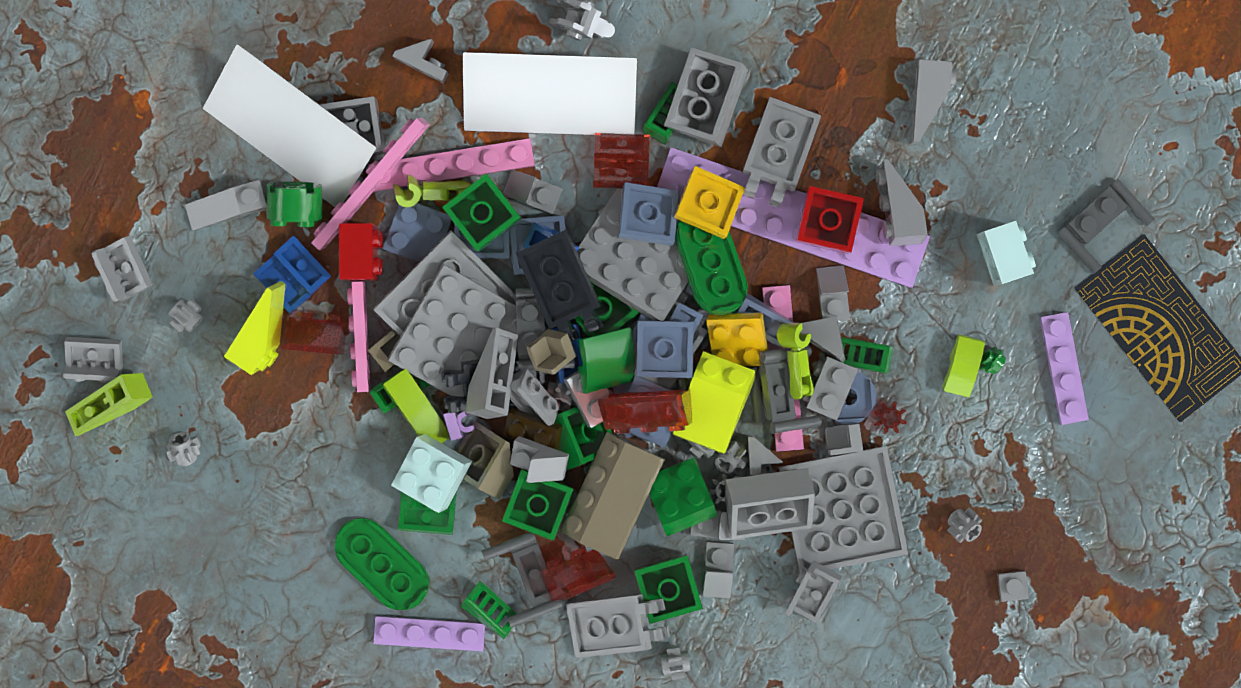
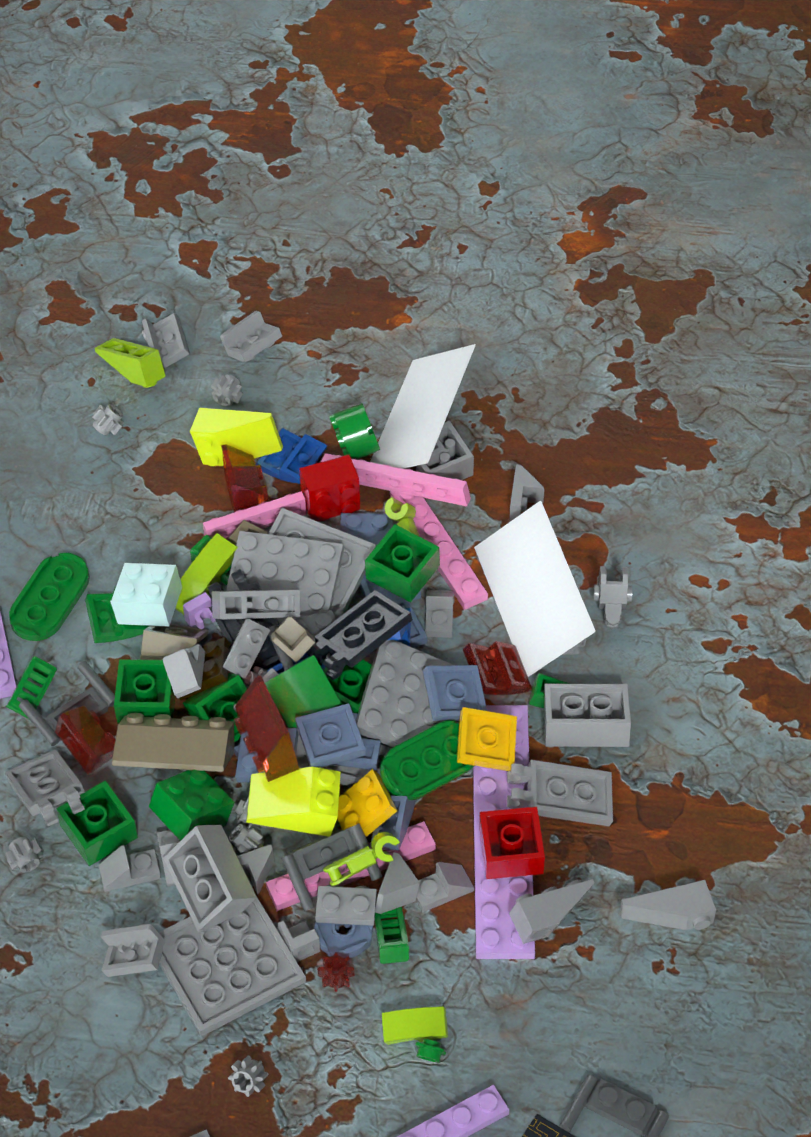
camera: 75 degrees right, 35 degrees down
light grey slope [185,180,267,231] -> none
light aqua brick [976,221,1036,286] -> none

